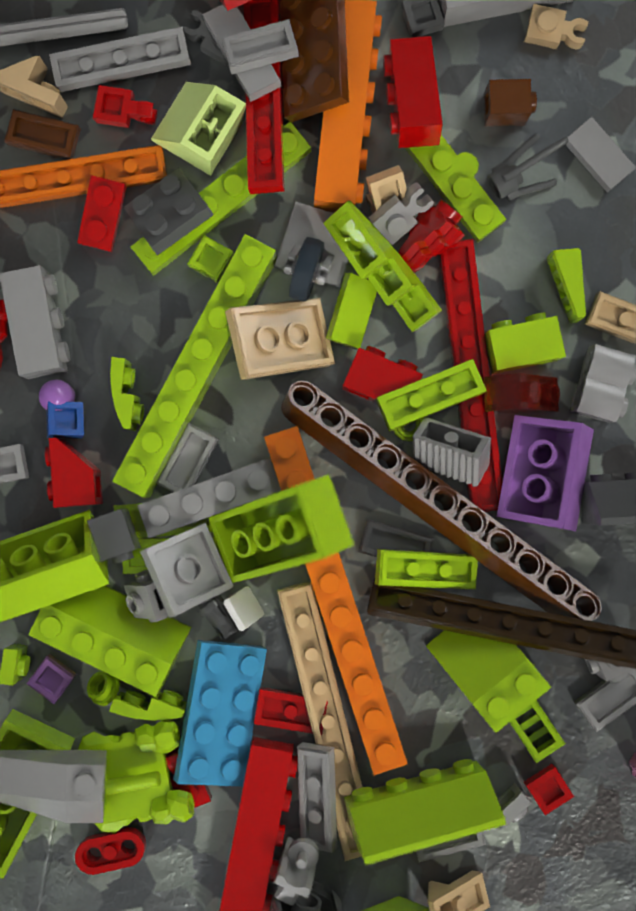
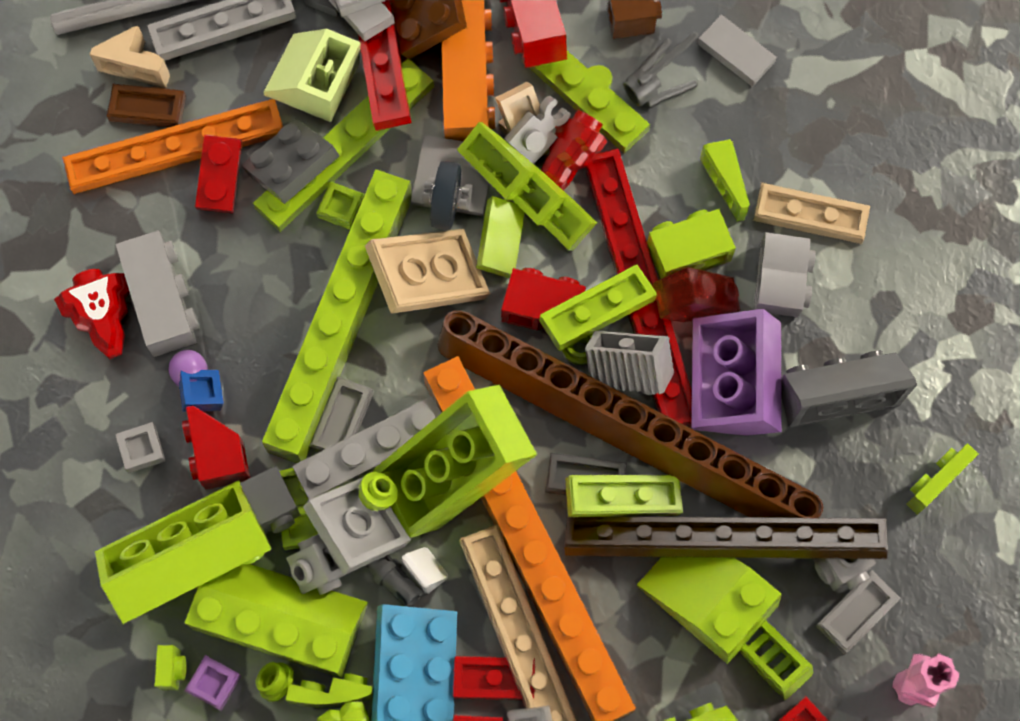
camera: 10 degrees left, 15 degrees down
red plate [93,85,158,128] -> none
lime slope [110,357,145,431] -> none
none -> lime plate [358,472,398,511]

